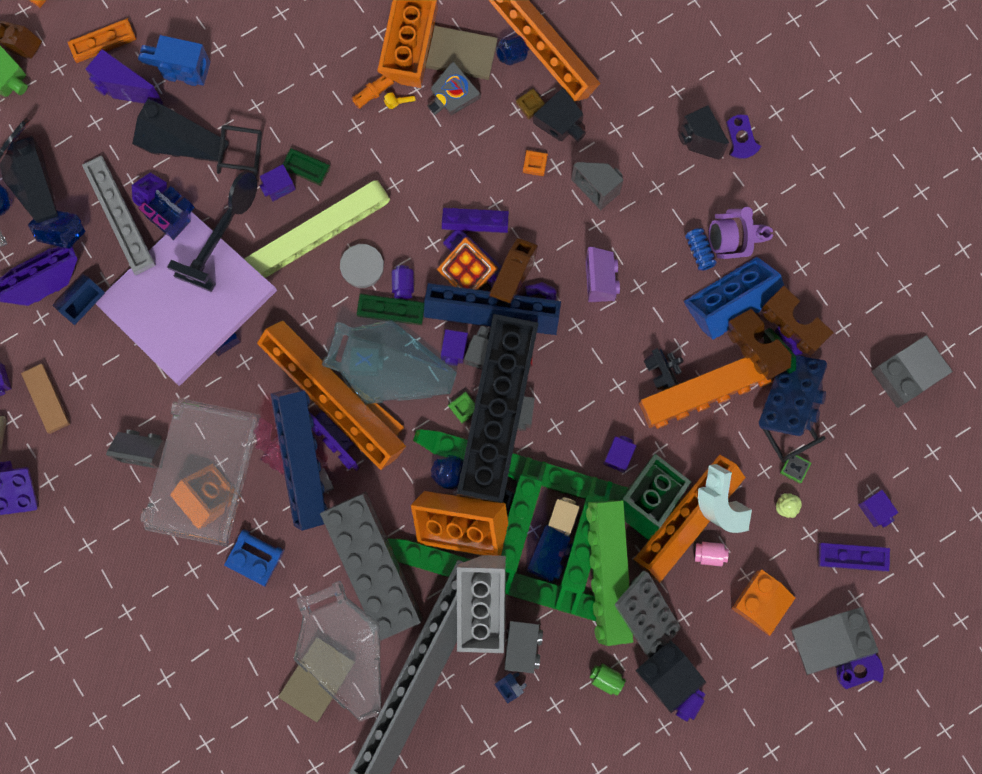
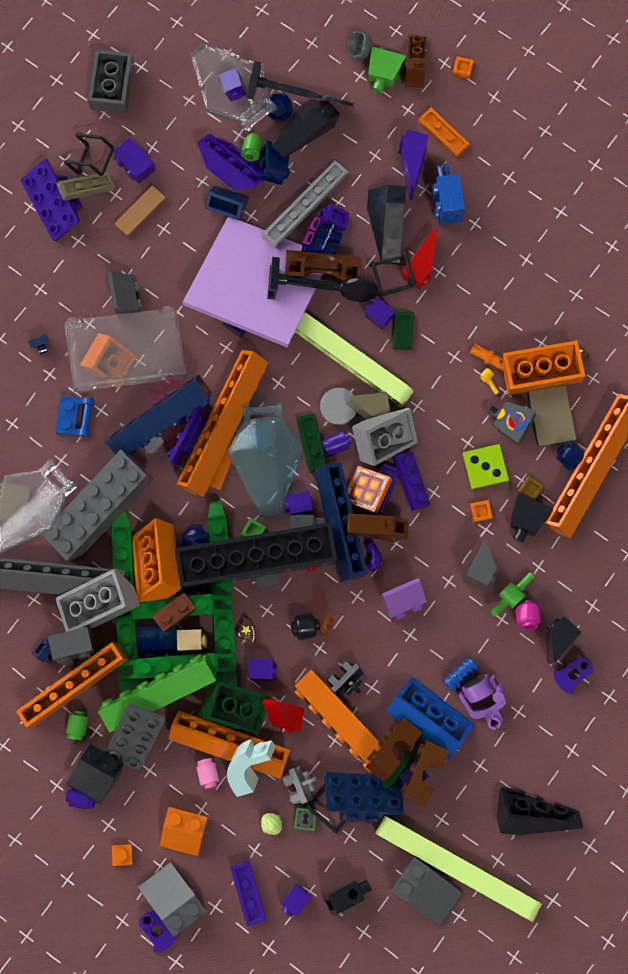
camera: 70 degrees right, 0 degrees up
none -> orange brick [16,642,129,728]
none -> dark blue tile [28,334,49,355]
none -> orange plate [112,844,133,866]
none -> copper plate [152,593,196,633]
none -> reddish brown tile [237,618,256,644]
none -> bright green brick [241,133,262,161]
none -> red slope [263,699,305,734]
none -> light grey hips [282,766,318,804]
none -> reddish brown arch [284,250,362,280]
none -> black head [291,613,320,640]
none -> clear orange tile [320,613,335,637]
none -> black torso [322,880,372,915]
none -> dark tan slope [345,392,390,419]
none -> light grey slope [352,408,418,466]
none -> yellowish green beam [375,816,542,922]
none -> red slope [401,228,437,290]
none -> lime tile [462,444,509,490]
none -> bright green piece [491,572,535,617]
none -> black wedge [497,787,583,835]
none -> dark pink head [515,600,542,631]

